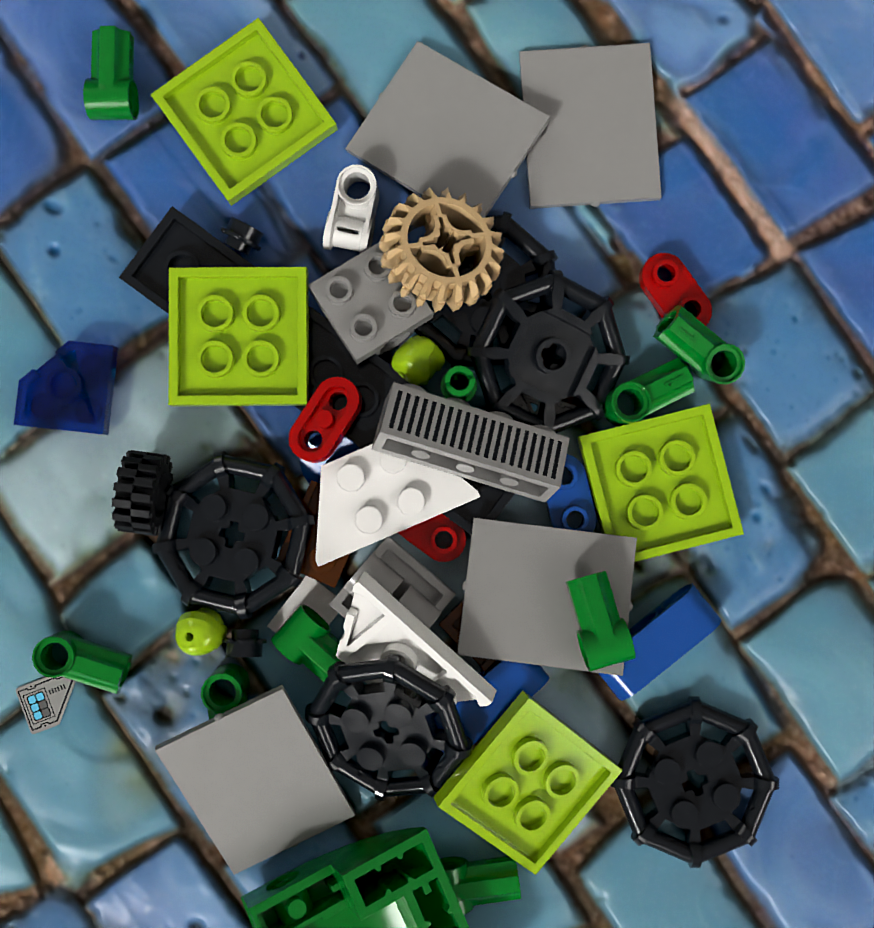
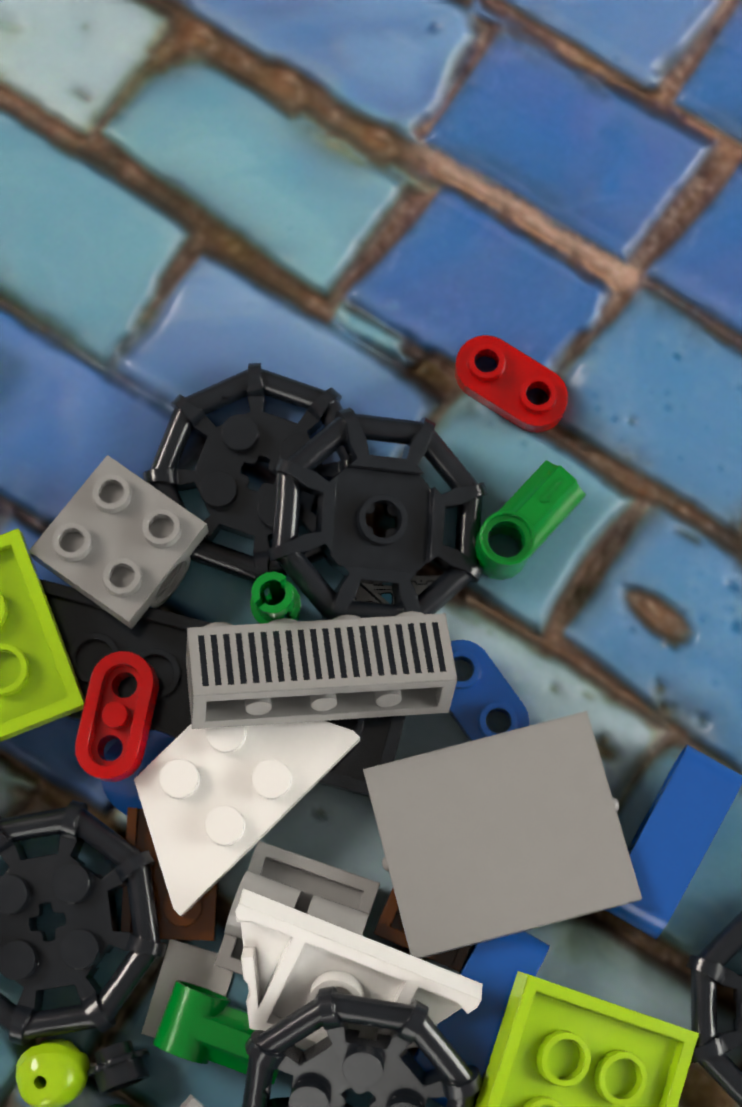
camera: 20 degrees left, 10 degrees down
white piece [323,165,379,254] -> none
light grey piece [345,41,550,218] -> none
tan gear [379,187,504,313] -> none
lime piece [391,335,445,386] -> none
red plate [398,514,466,562] -> none
light grey piece [519,43,662,209] -> none
green piece [566,571,636,672] -> none
lime plate [577,403,744,562] -> none
green piece [653,305,745,384] -> none

